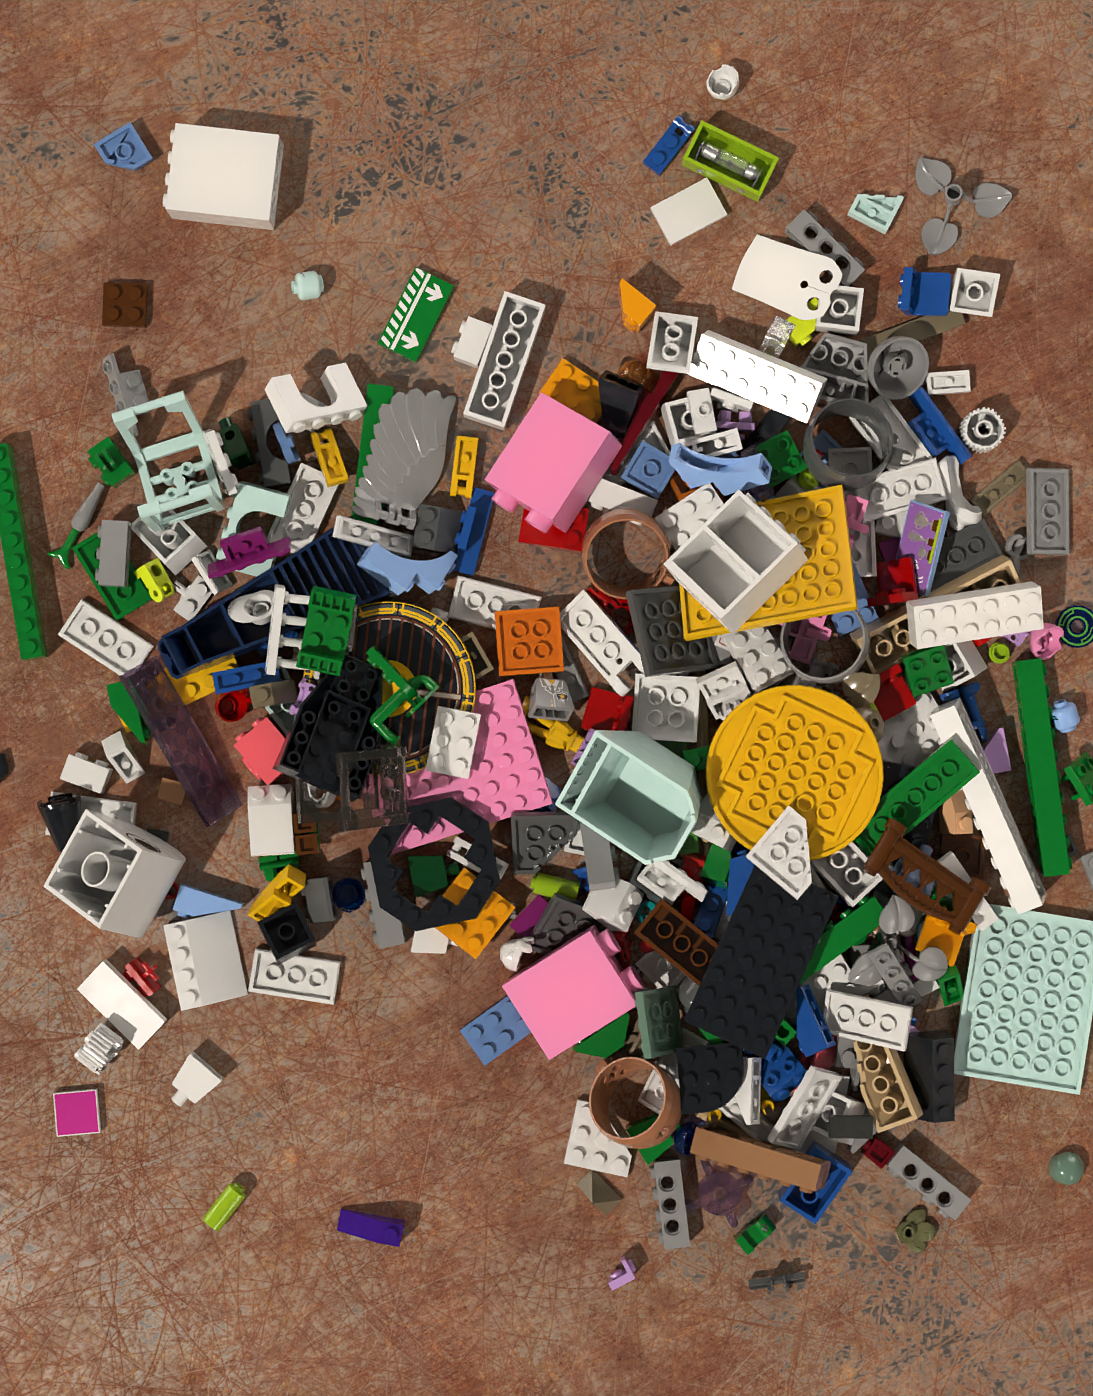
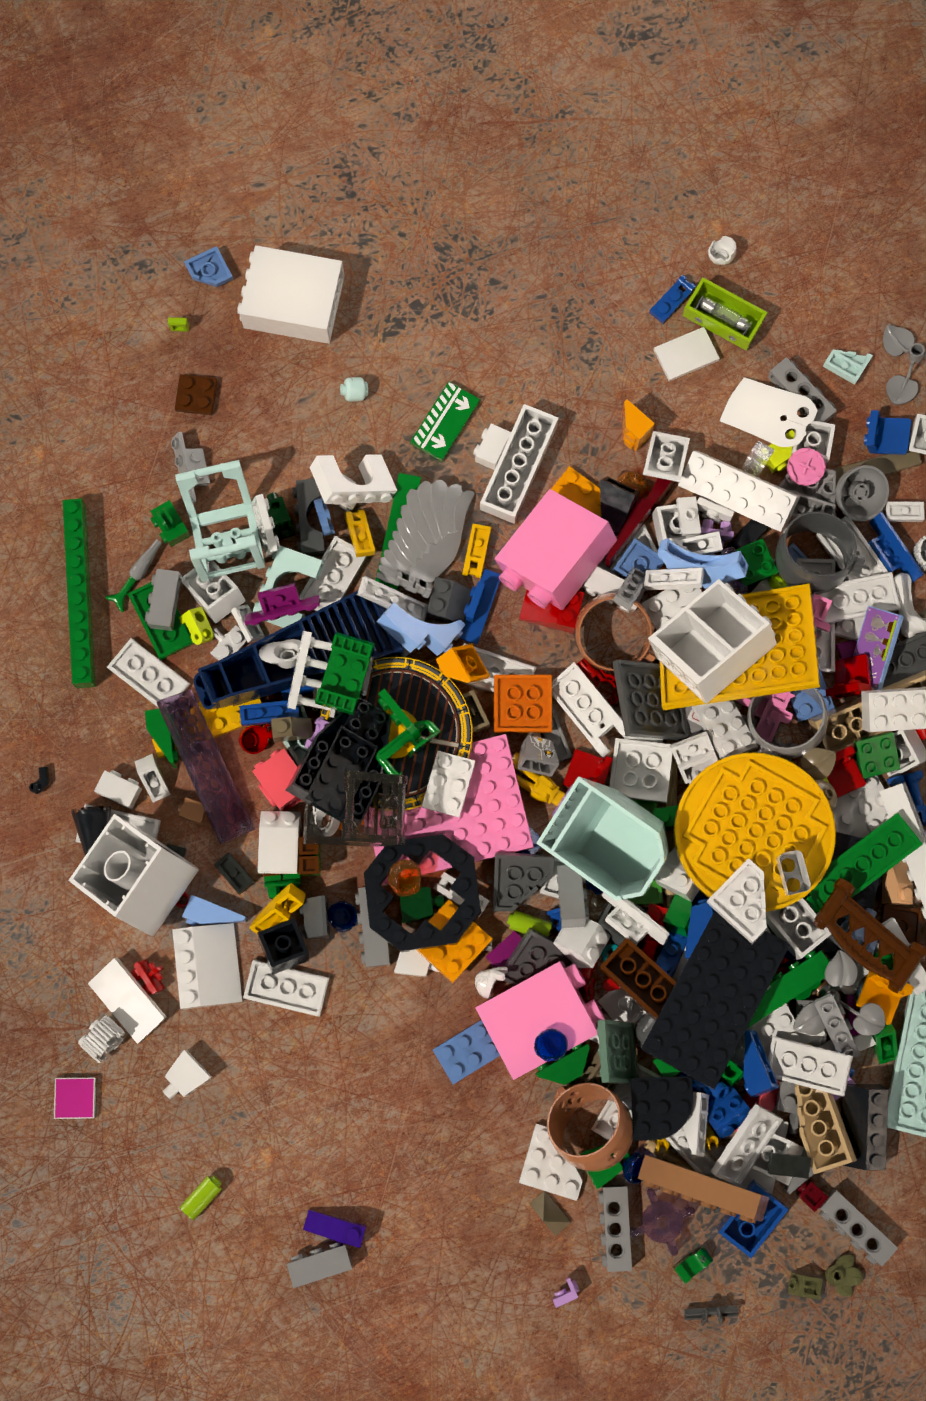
camera: 10 degrees right, 10 degrees down
none -> lime tile [168,317,189,332]
none -> pearl dark grey plate [214,852,254,895]
none -> light grey brick [287,1242,353,1288]
none -> clear orange hair [387,859,421,897]
none -> light orange slope [436,644,491,683]
none -> clear blue hair [534,1028,568,1062]
none -> light grey tile [613,567,646,611]
none -> white plate [644,568,704,590]
none -> white piece [776,850,811,896]
none -> bright pink tile [787,448,826,486]
none -> olive bracket [788,1273,823,1300]

